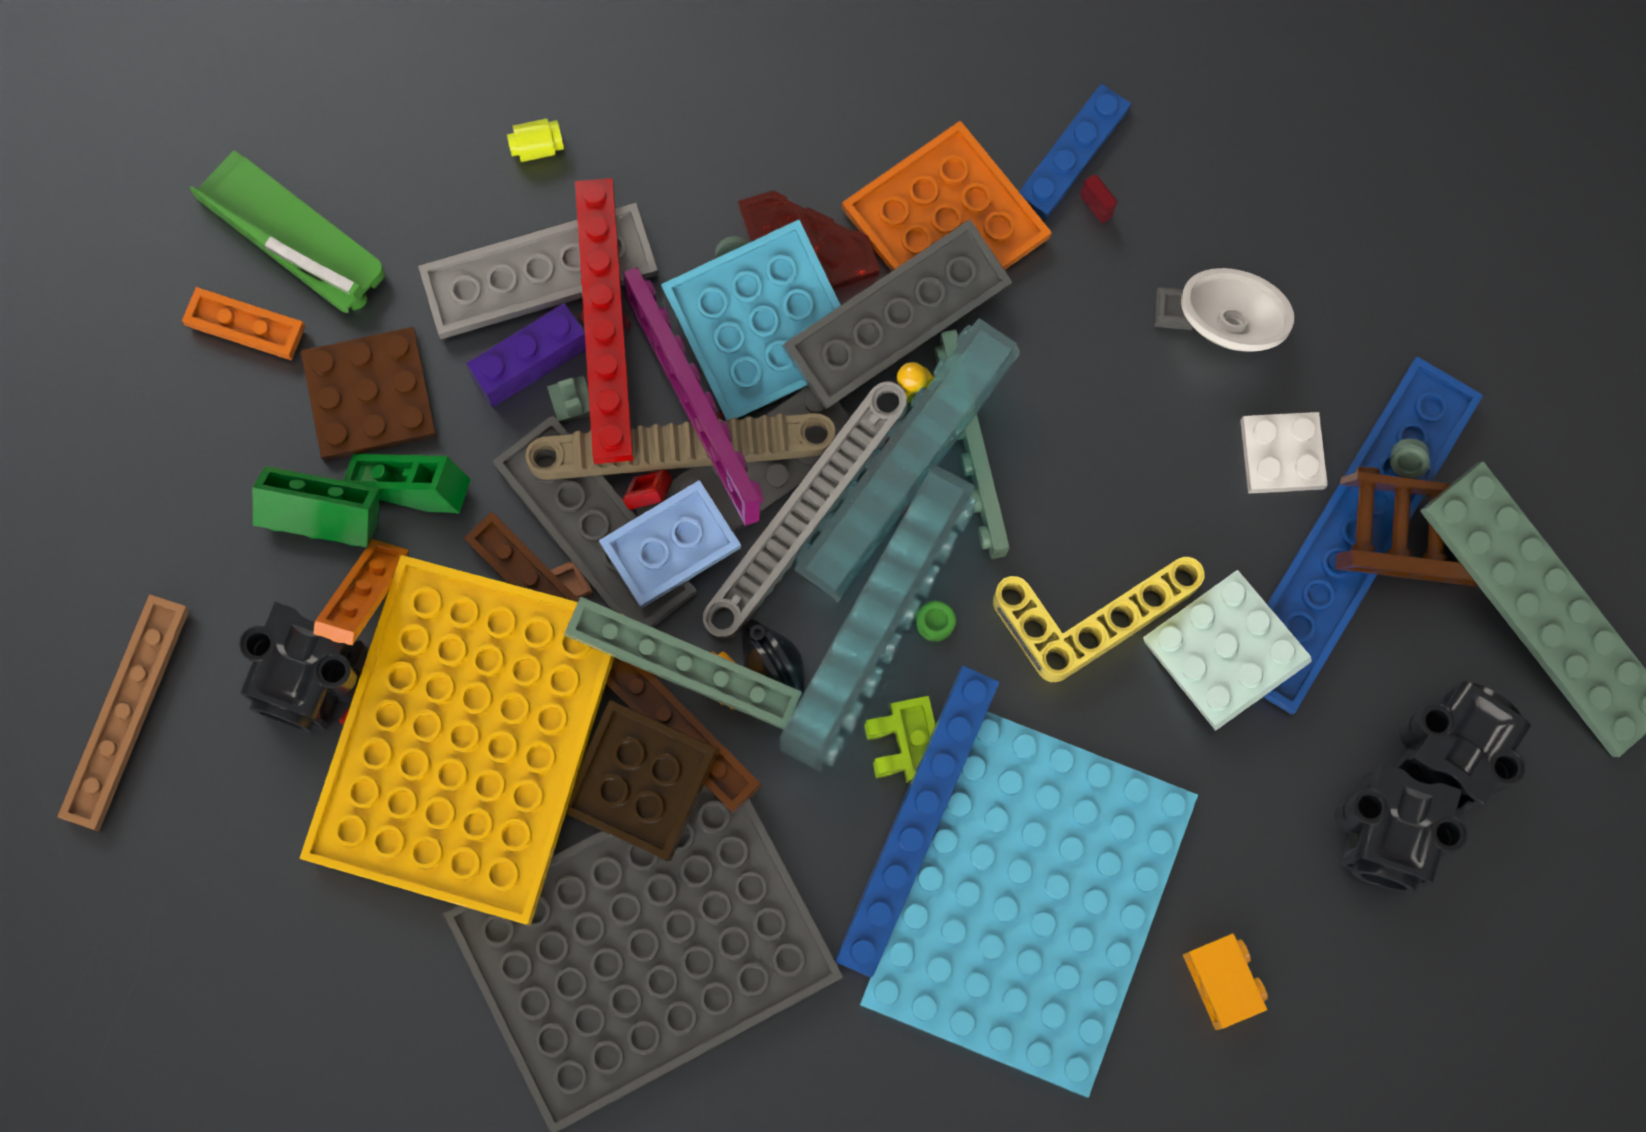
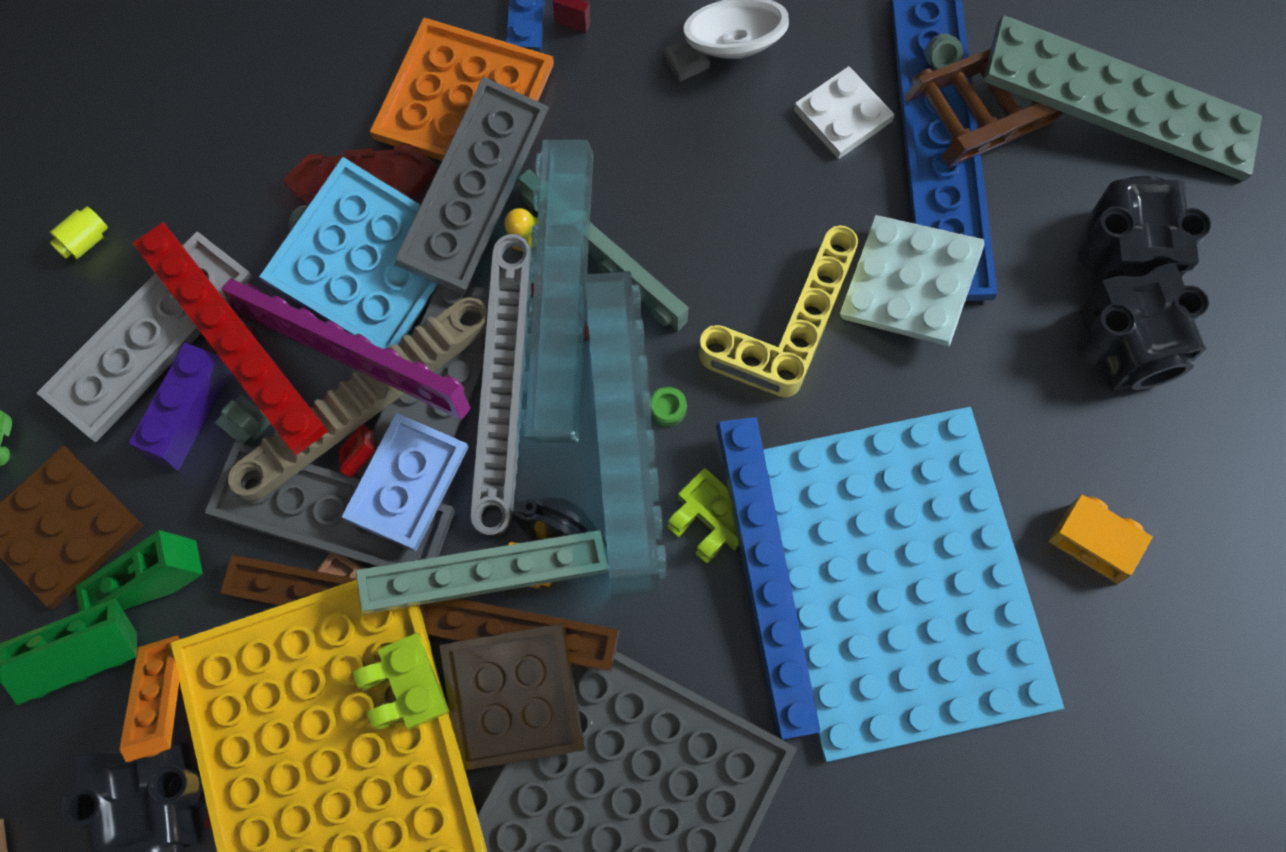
camera: 30 degrees left, 5 degrees down
none -> lime plate [352,633,450,730]

